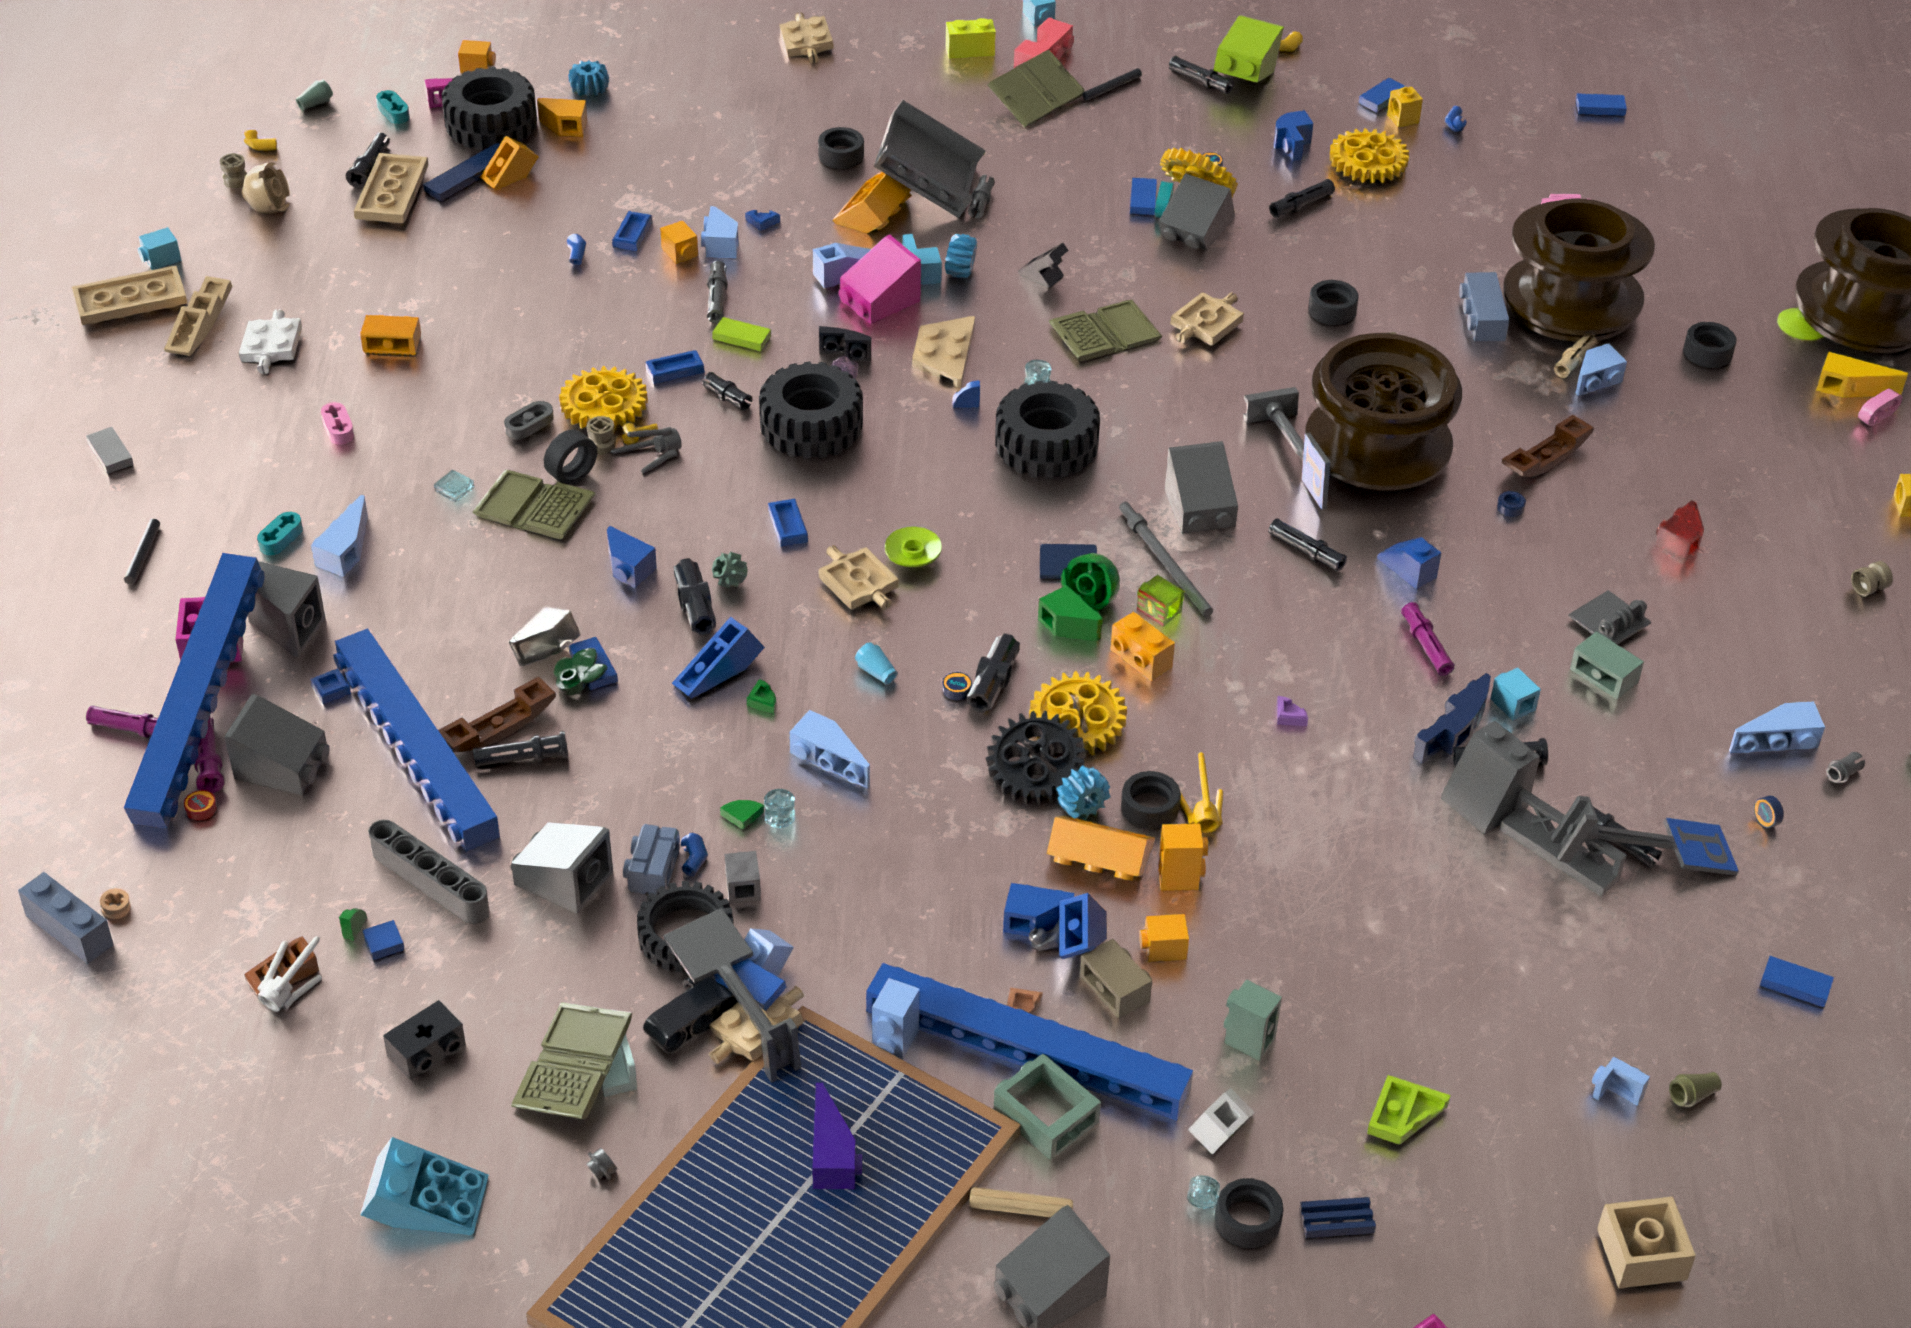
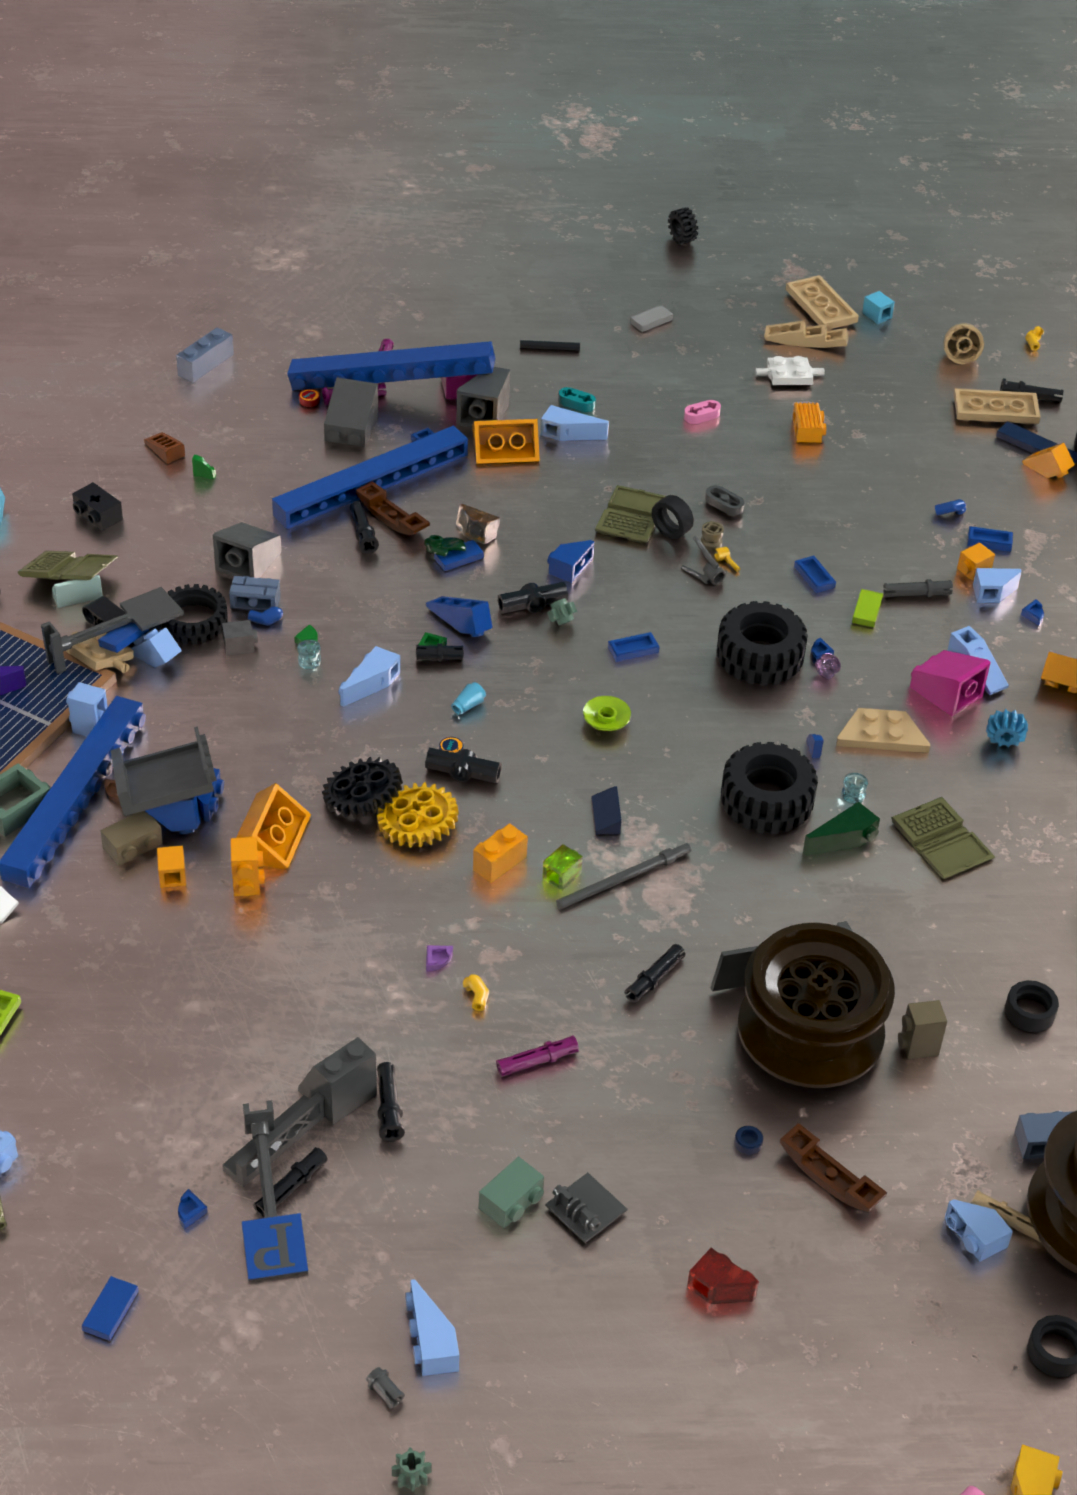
camera: 85 degrees right, 0 degrees up
light nougat bush [99,888,131,919] -> none
dark tan wheel [219,153,247,188] -> none
white plant [257,936,322,1012] -> none
blue tile [362,920,405,960] -> none
dark grey beam [368,819,490,924] -> none
clear light blue tile [434,470,474,502] -> none
yellow gear [559,366,648,430] -> none
black pin [702,372,753,411] -> none
black slope [819,326,872,361] -> none
tan plate [819,545,899,610] -> none
medium azure brick [902,234,942,285] -> none
black slope [1018,242,1069,288] -> none
green slope [1038,585,1103,641] -> none
dark azure gear [1056,765,1111,820] -> none
green cylinder [1061,553,1120,611] -> none
black tyre [1121,771,1181,830] -> none
dark grey slope [1165,441,1238,534] -> none
tan plate [1170,292,1244,346] -> none
yellow plant [1180,752,1223,833] -> none
sand green brick [1223,979,1282,1061] -> none
blue slope [1377,537,1441,590] -> none
dark blue slope [1413,673,1491,764] -> none
medium azure brick [1490,668,1541,721] -> none
tile [1754,795,1784,828] -> none
dark tan wheel [1851,561,1893,597] -> none
none -> dark grey panel [110,726,217,816]
none -> blue tile [178,1189,208,1230]
none -> black pin [416,643,464,662]
none -> yellow arm [463,974,489,1012]
none -> light orange slope [472,419,540,464]
none -> dark green slope [803,802,880,856]

